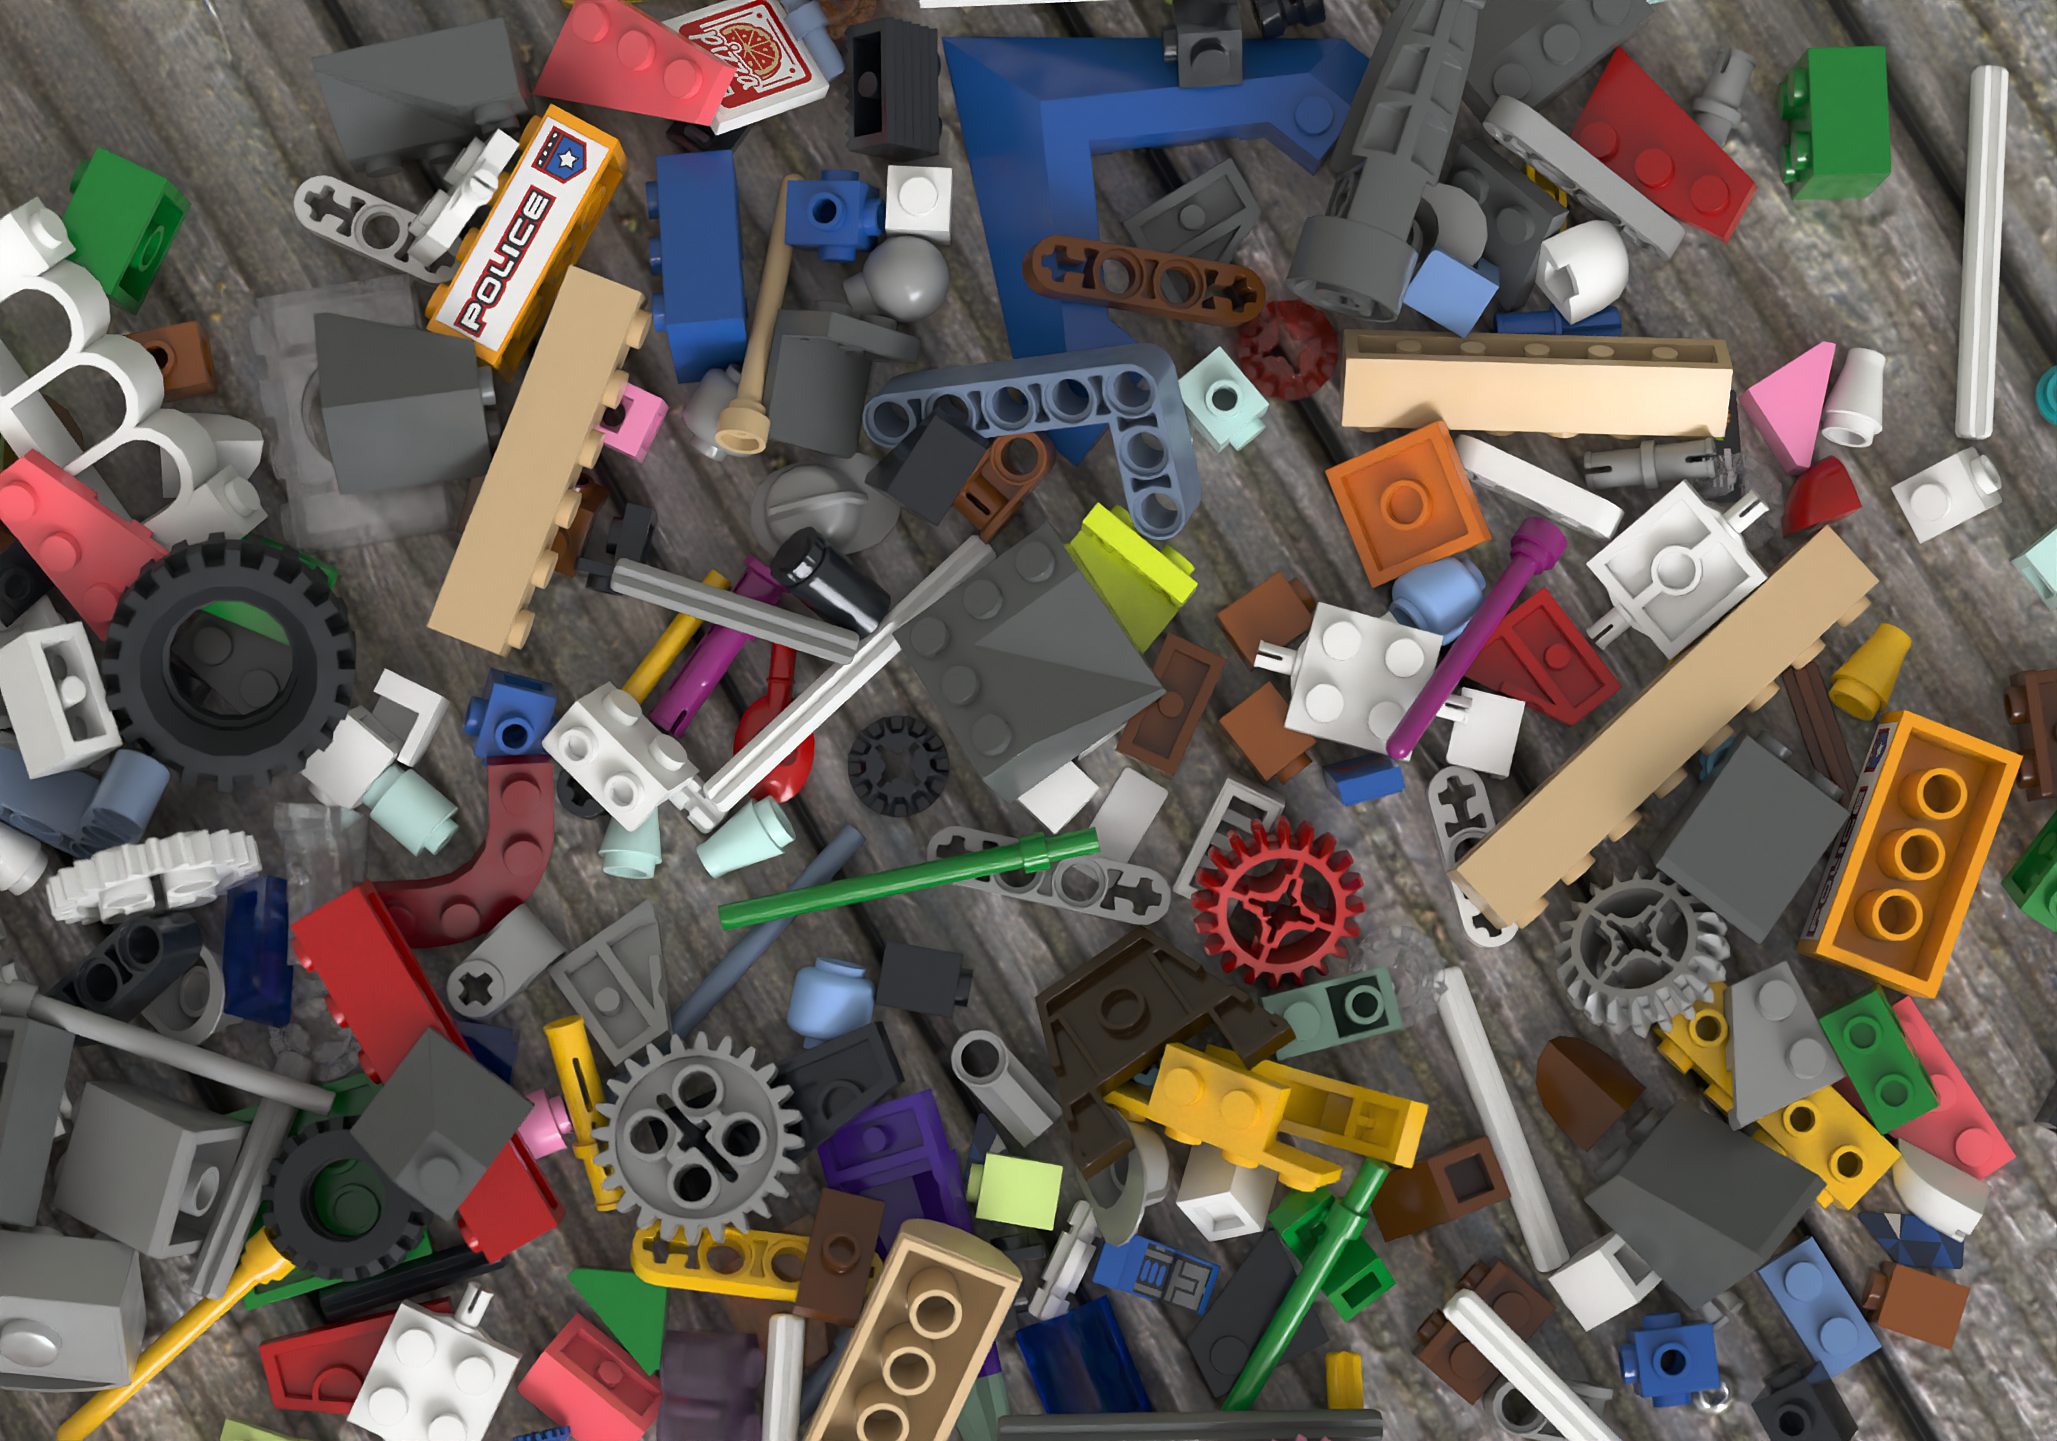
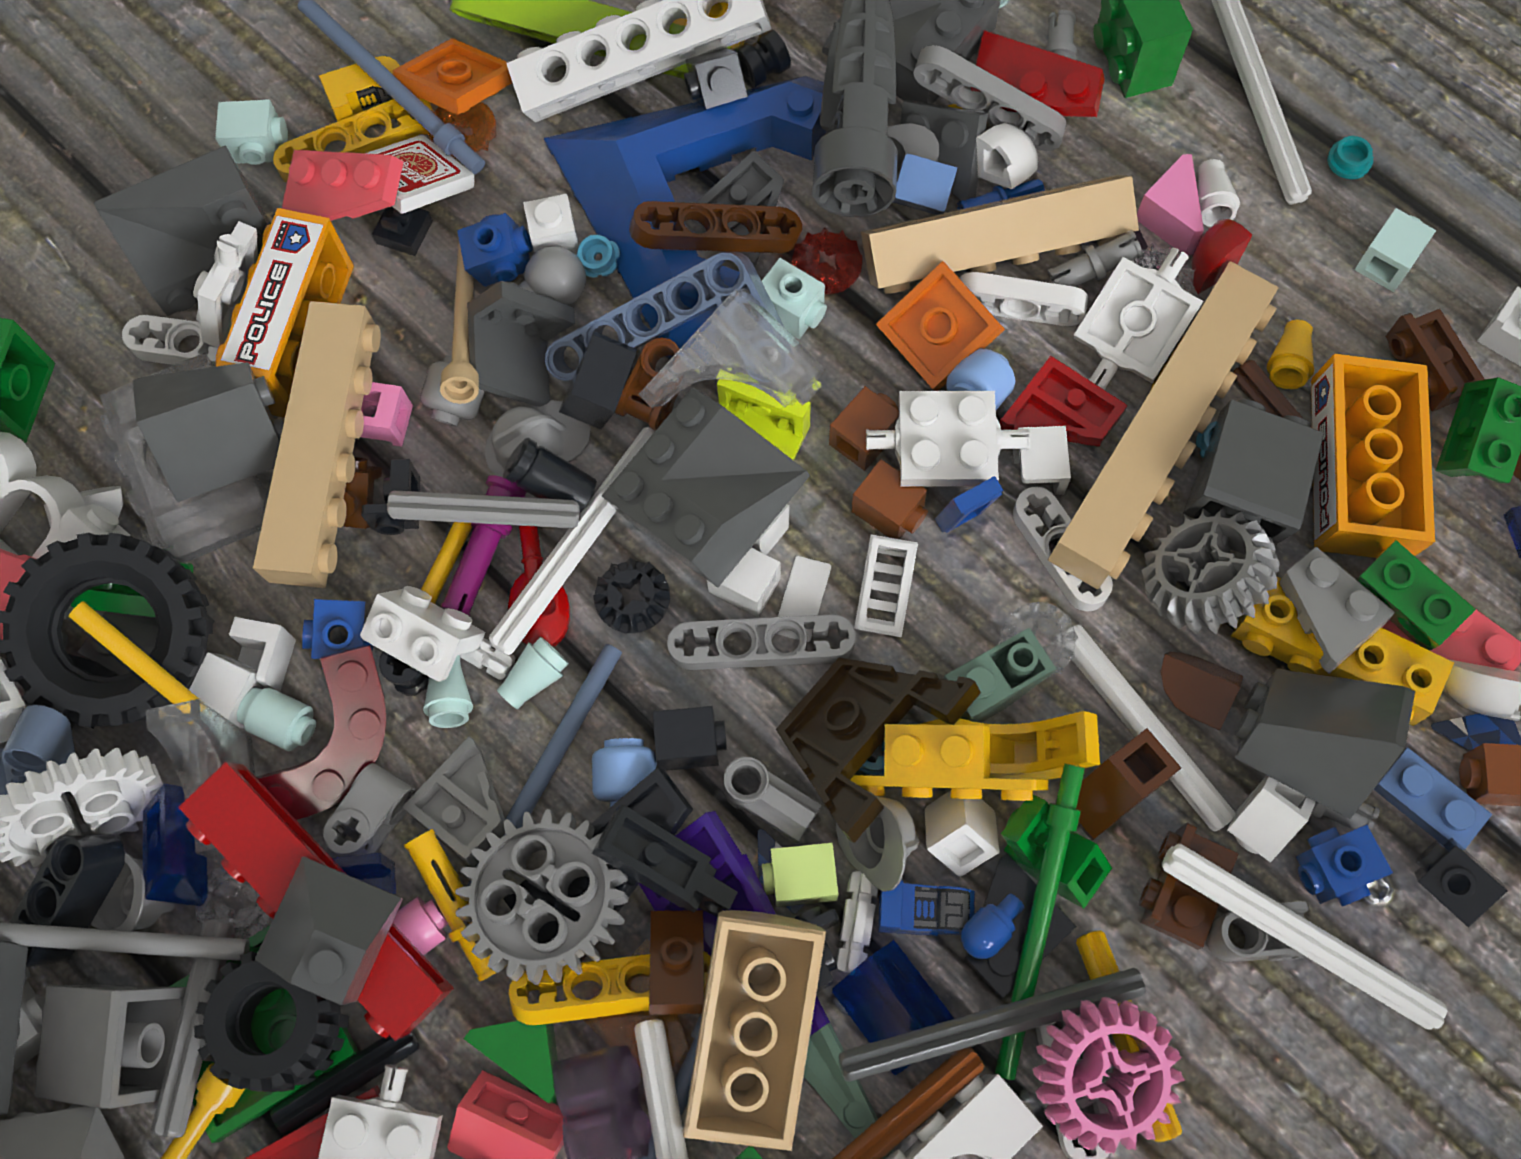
camera: 10 degrees left, 15 degrees down
dark orange brick [120,320,219,404] -> none
blue wedge [646,150,749,384] -> none
green bar [718,827,1100,931] -> none
black brick [843,17,942,163] -> none
reddish brown panel [1115,633,1227,780] -> none
red gear [1191,816,1366,990] -> none
magenta piece [1386,516,1567,759] -> none
white bracket [1891,447,2002,544] -> none
none -> yellow bar [68,601,205,719]
none -> medium azure plate [577,235,620,278]
none -> black hinge [592,804,738,917]
none -> clear arch [638,289,826,408]
none -> blue cylinder [961,893,1025,959]

